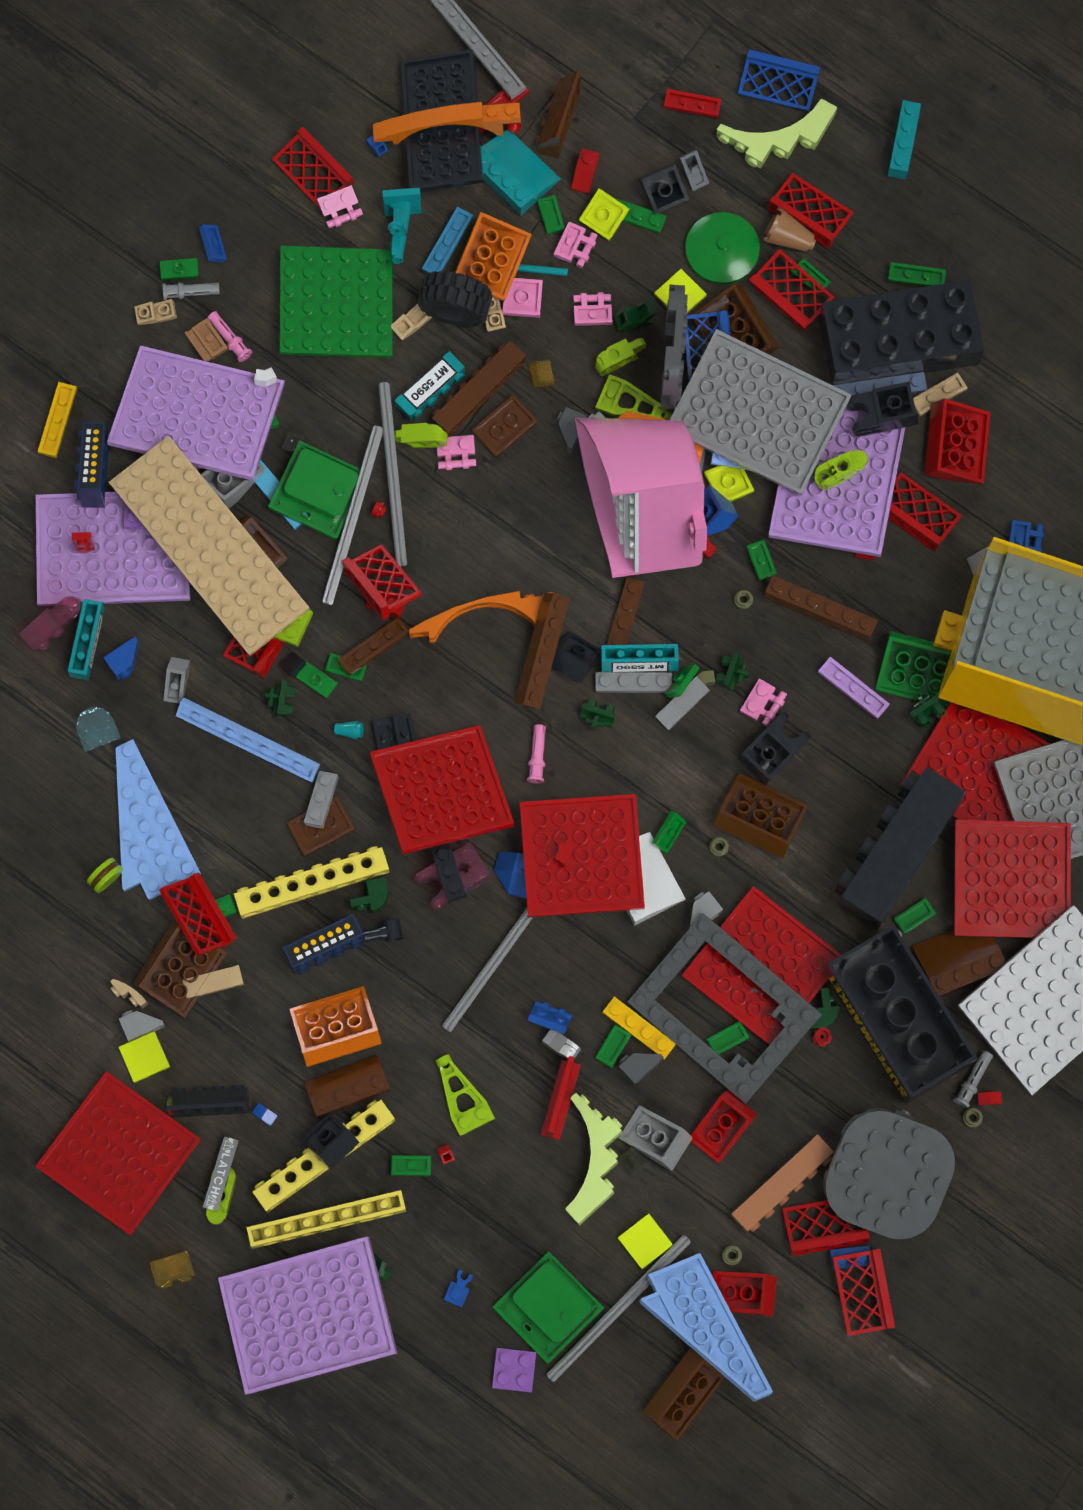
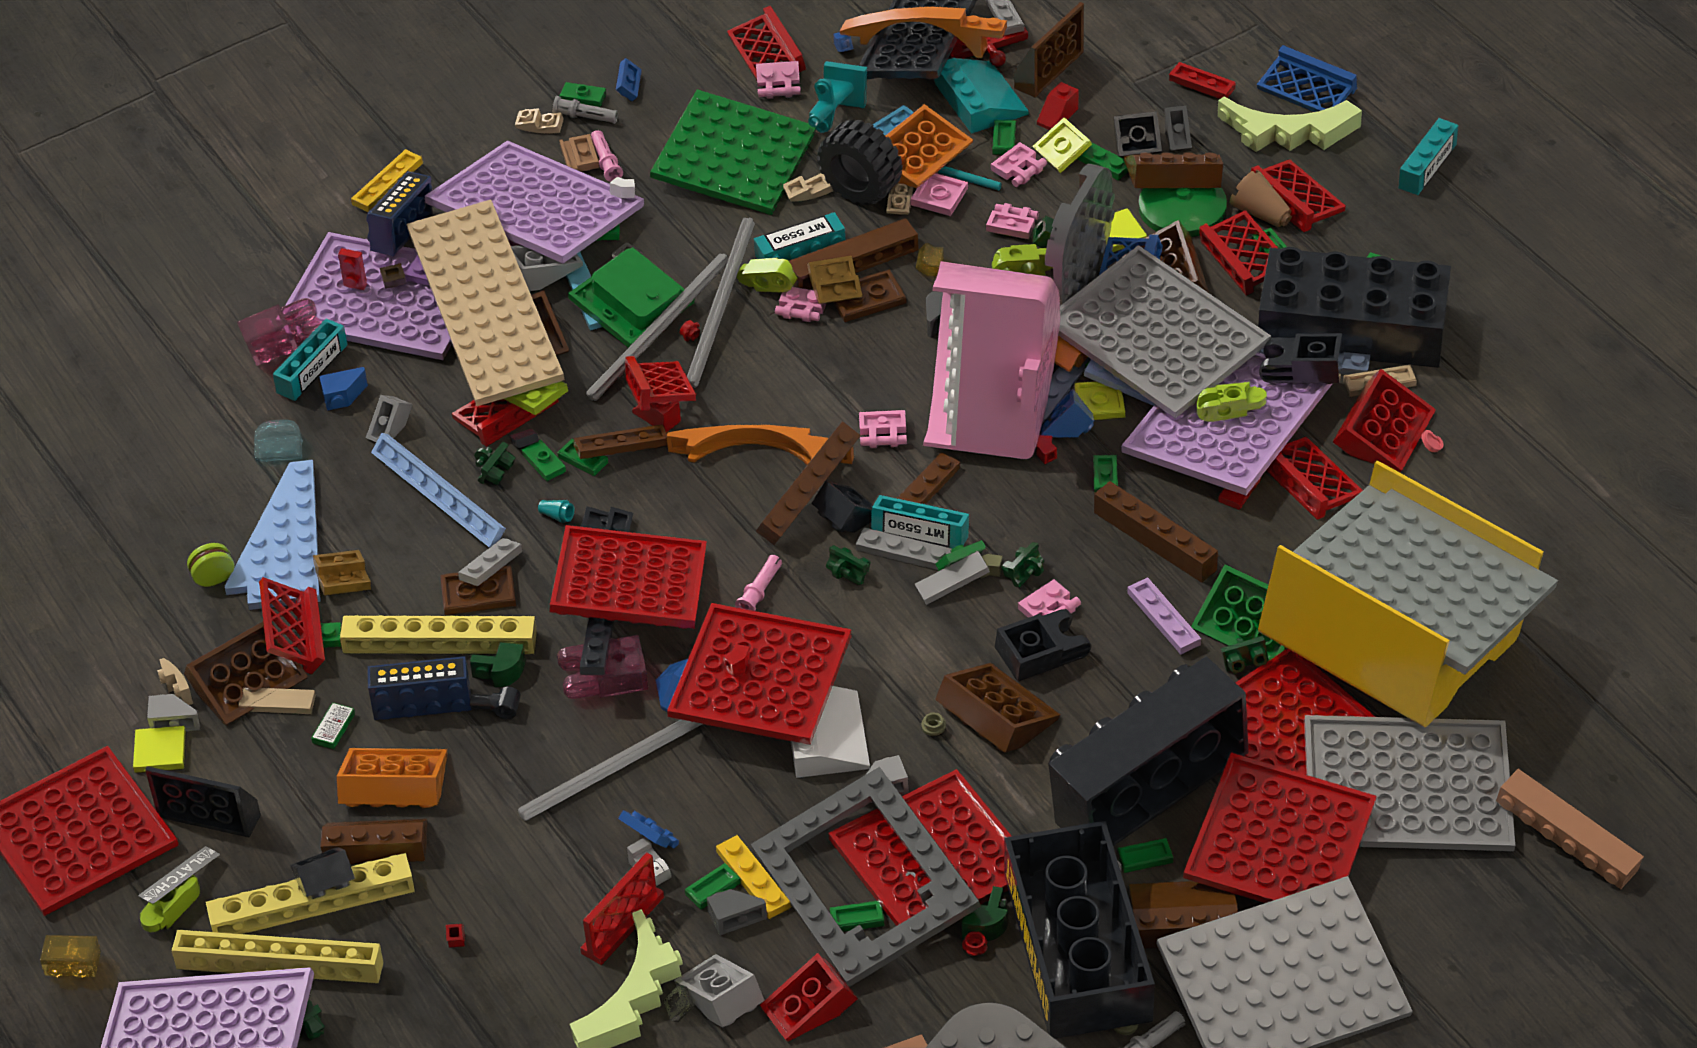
camera: 25 degrees right, 30 degrees down
blue piece [252,1103,277,1126] -> none
green plate [391,1155,431,1176] -> none
lime plate [435,1054,495,1137] -> none
green plate [652,811,686,854] -> none
olive plate [734,590,753,609] -> none
none -> tile [311,702,355,749]
none -> pearl gold slope [313,550,371,595]
none -> dark brown plate [380,263,407,289]
none -> pearl gold slope [807,256,862,304]
none -> bright pink plate [859,410,907,448]
none -> reddish brown slope [1124,152,1223,188]
none -> coral piece [1421,430,1444,453]

